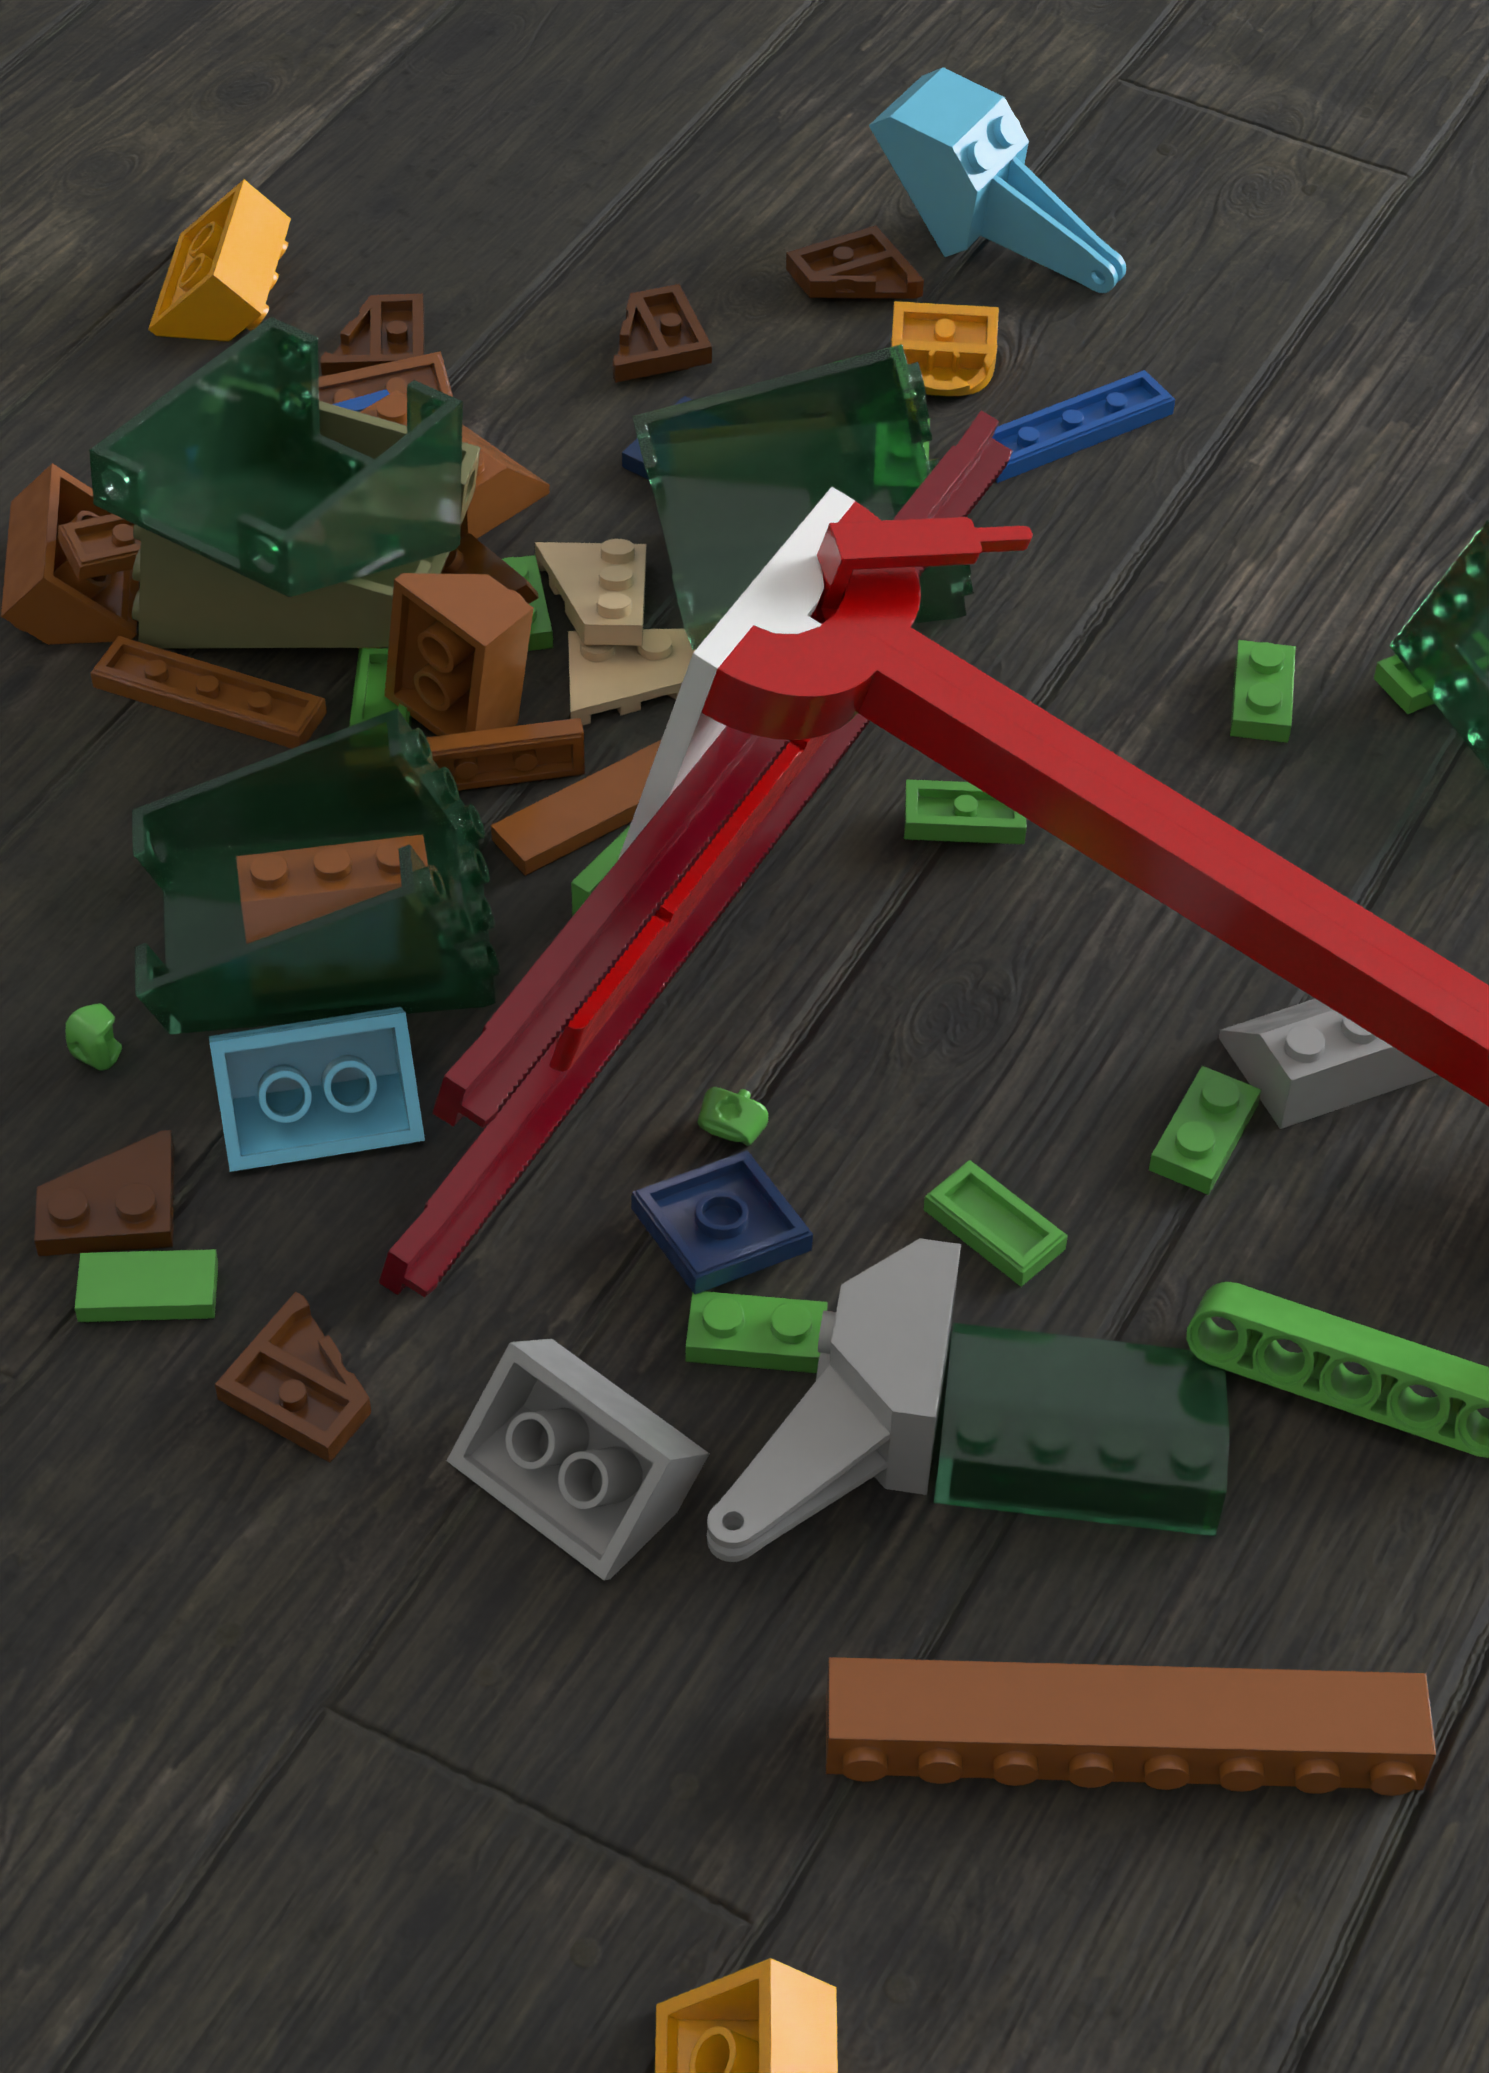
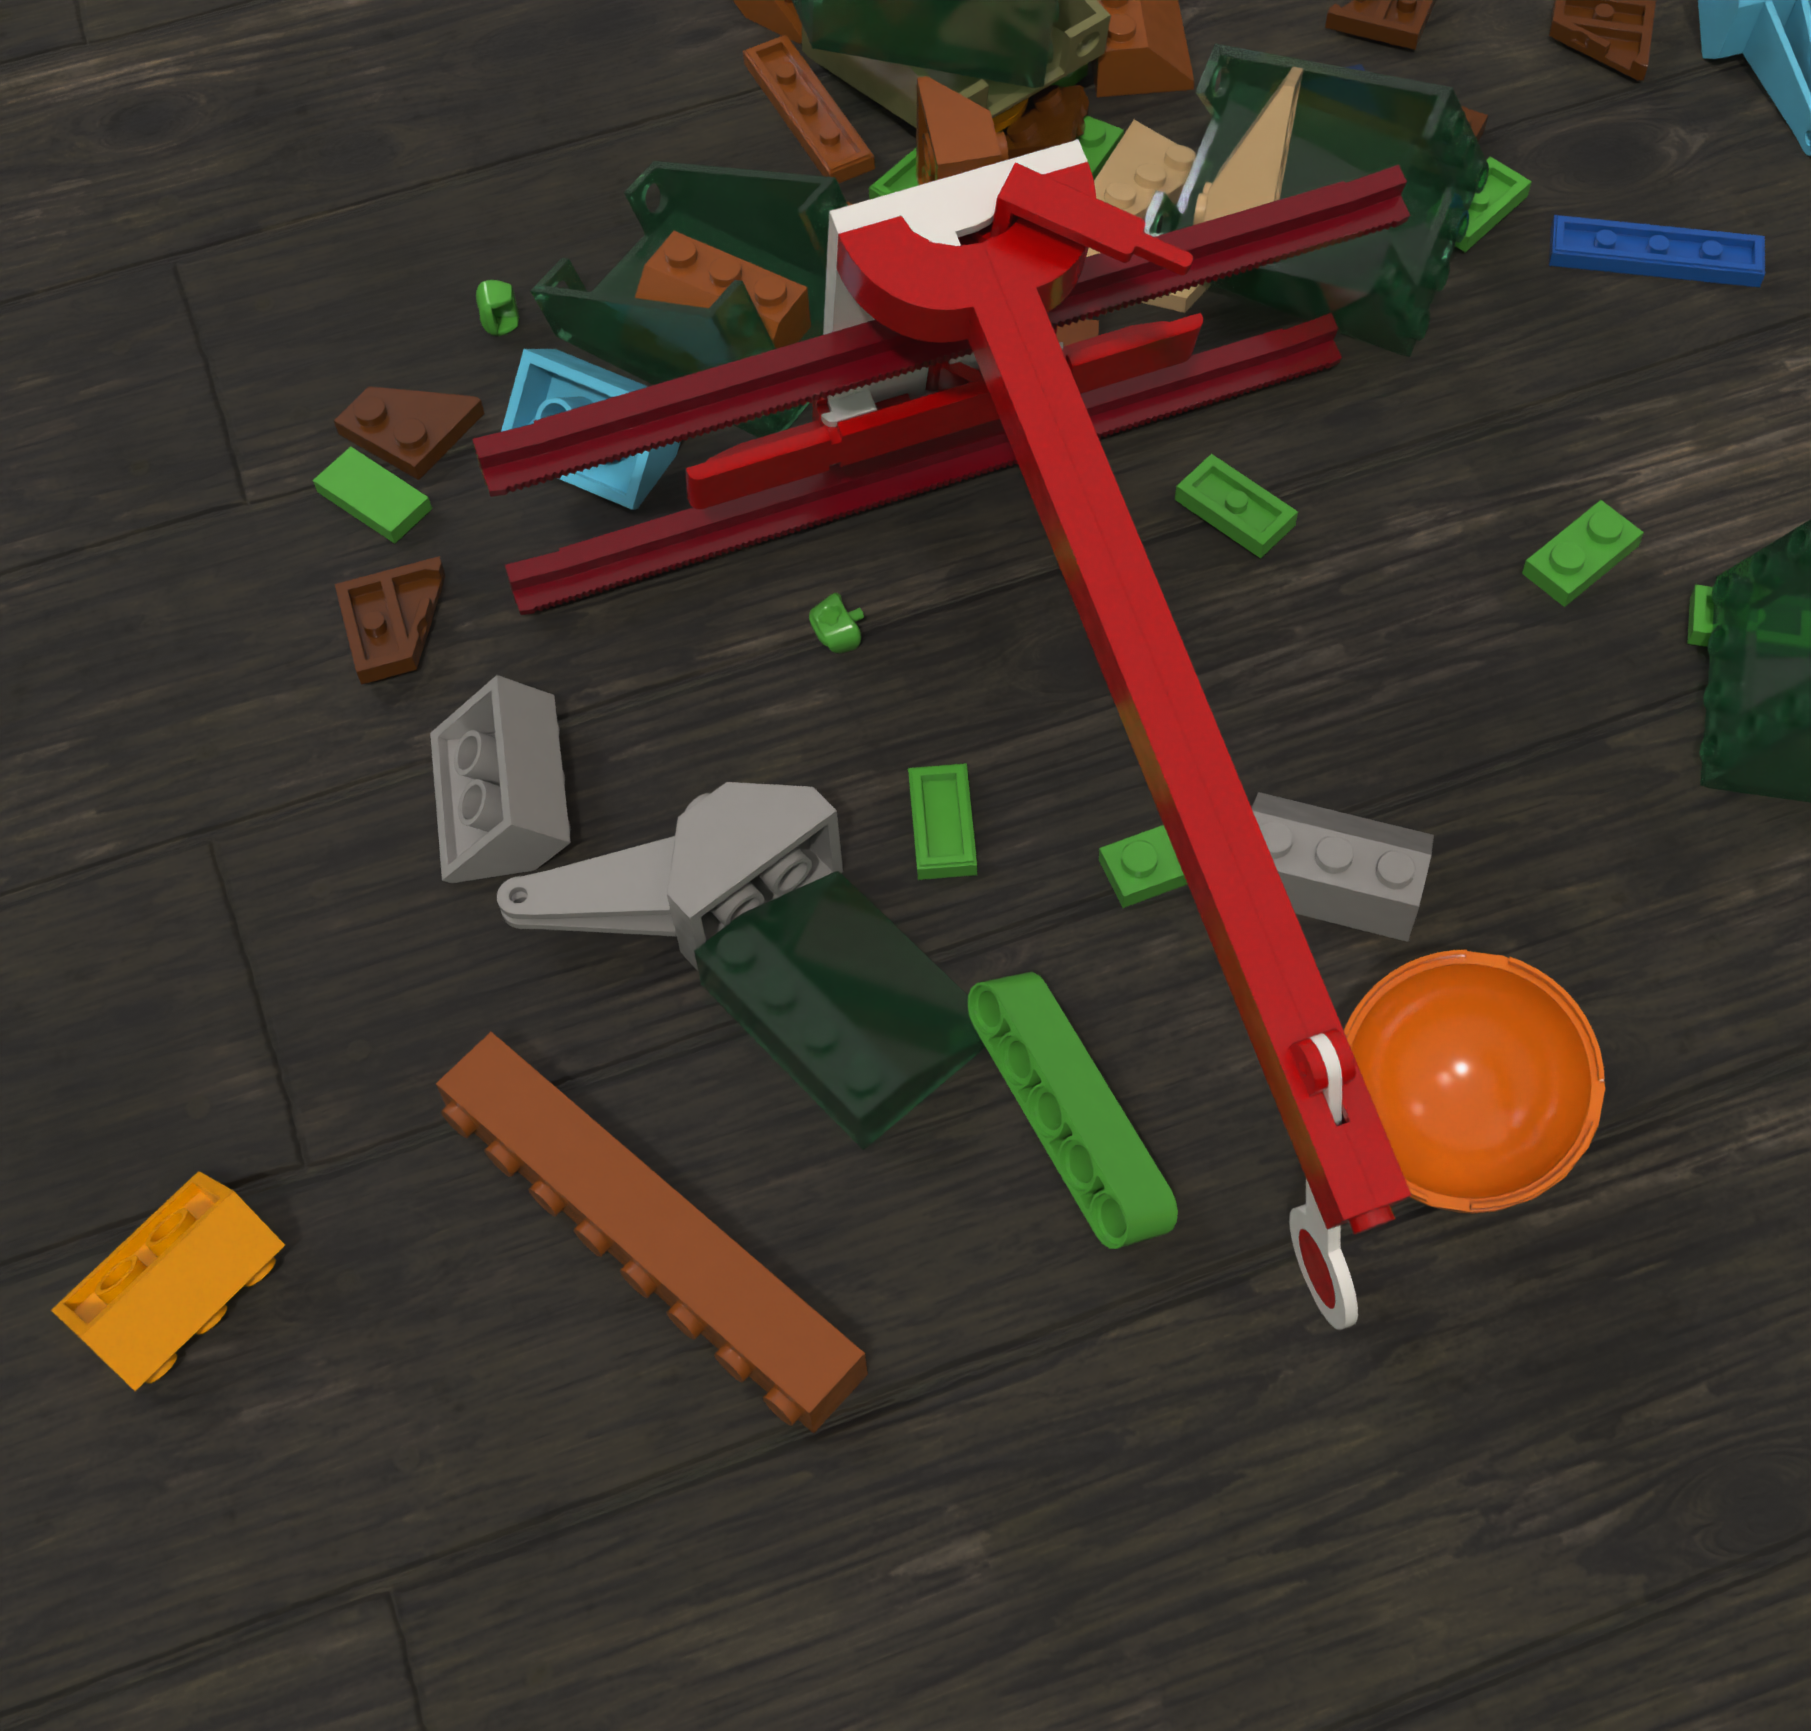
camera: 45 degrees right, 10 degrees up
dark blue plate [631,1150,813,1295] -> none
bright green plate [686,1291,828,1373] -> none
light orange slope [891,301,999,396] -> none
none -> tan slope [1193,67,1304,225]

